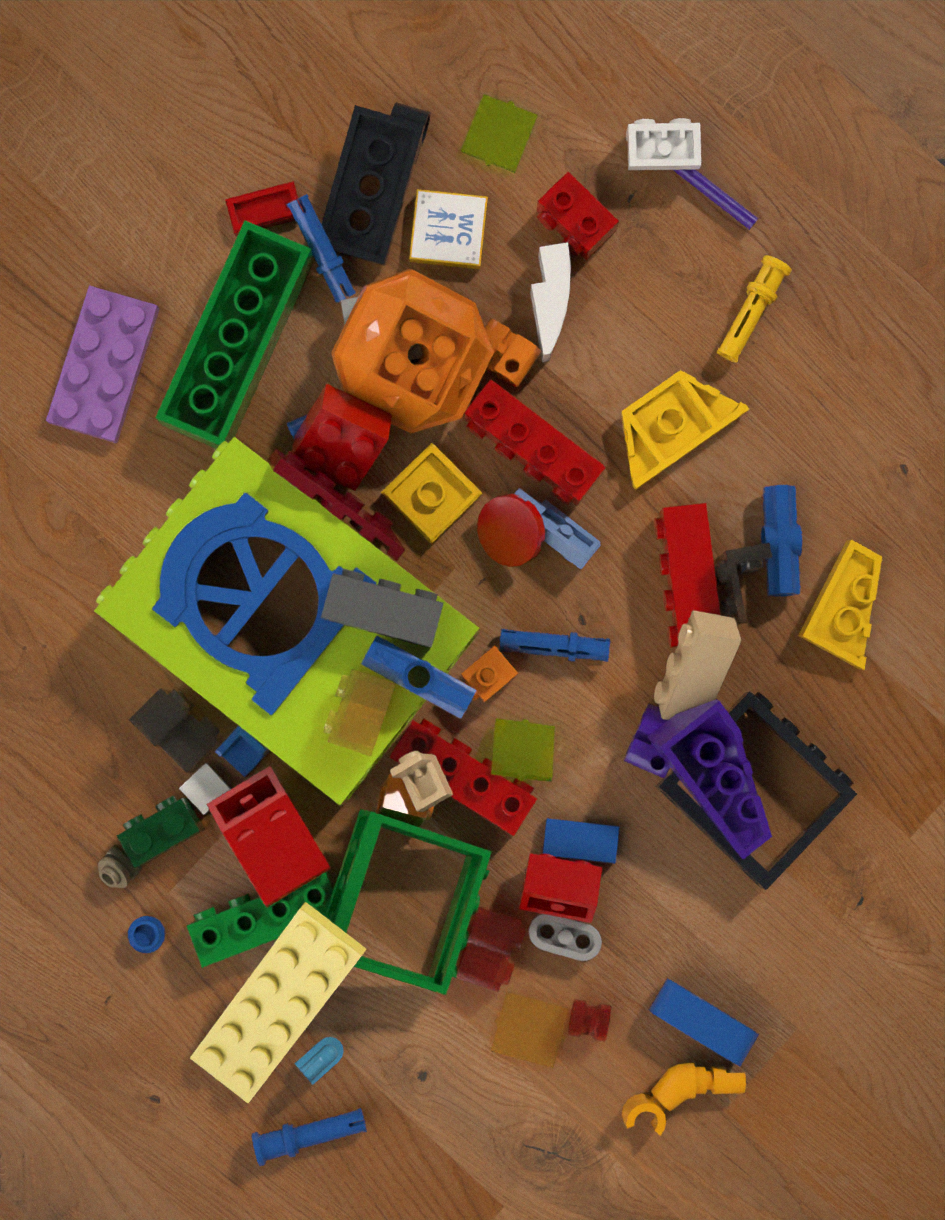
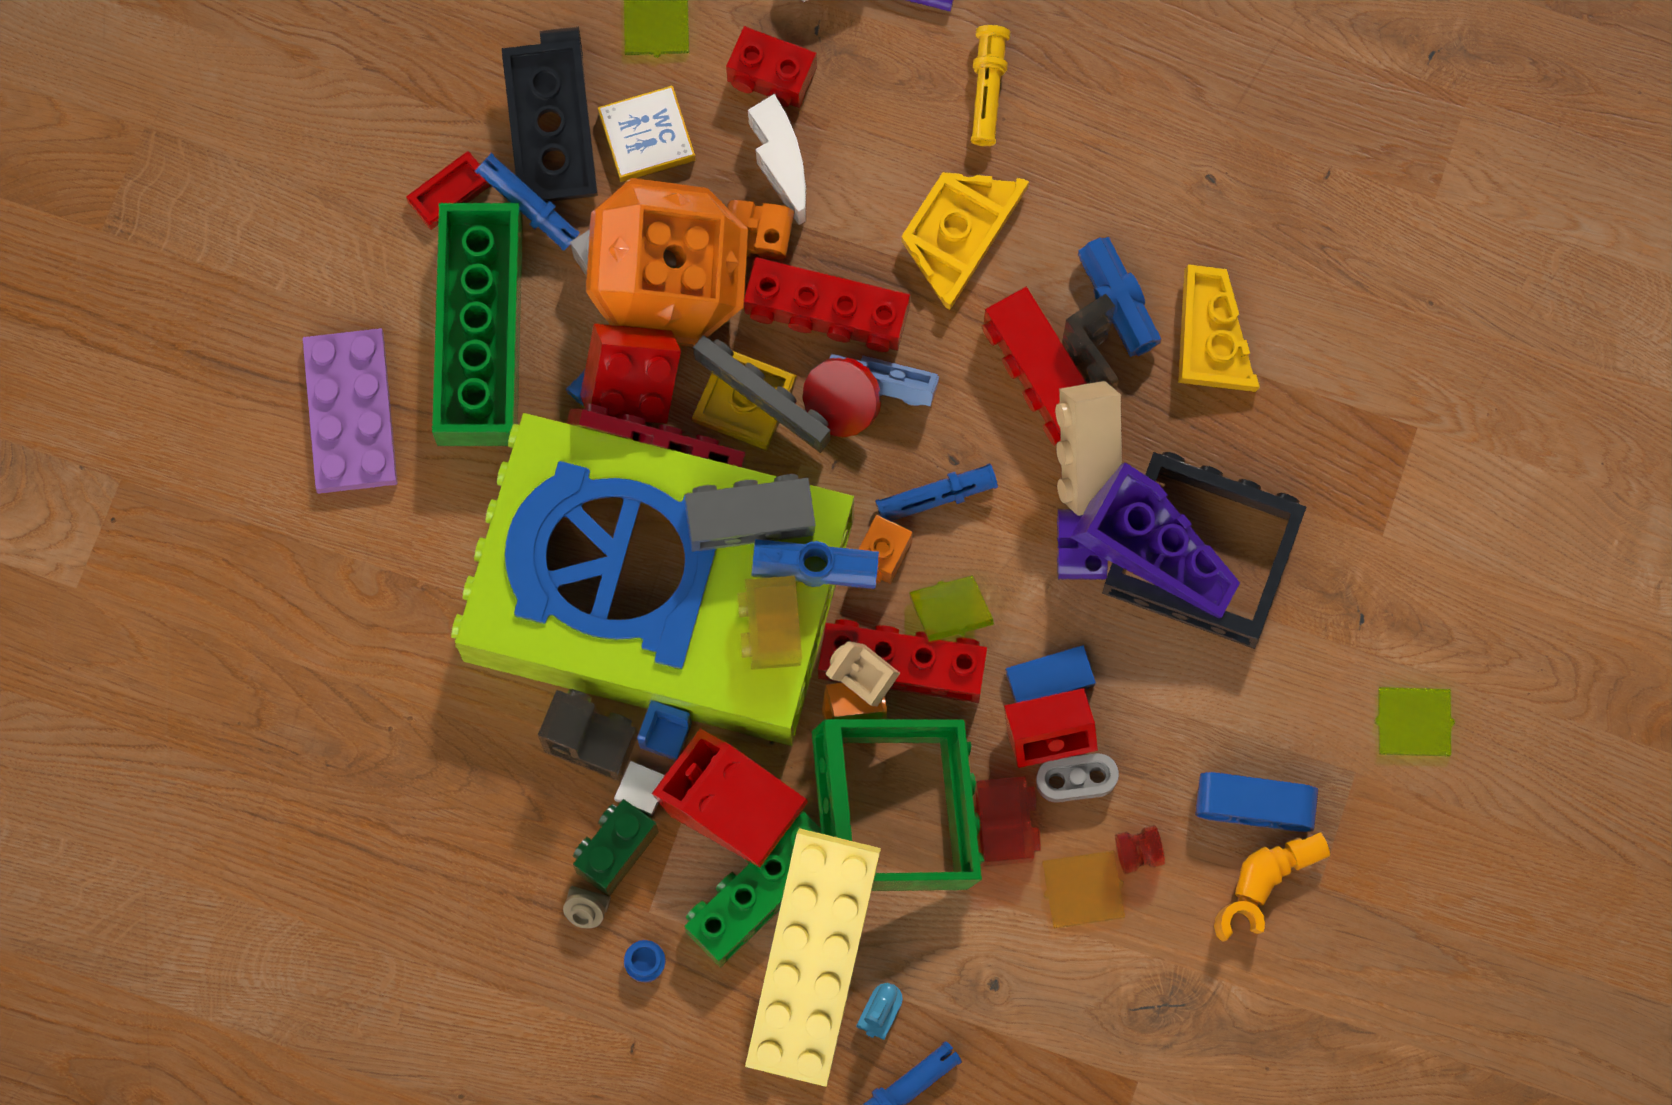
camera: 20 degrees left, 10 degrees down
none -> dark grey plate [693,335,831,453]
none -> clear neon green piece [1374,687,1455,757]

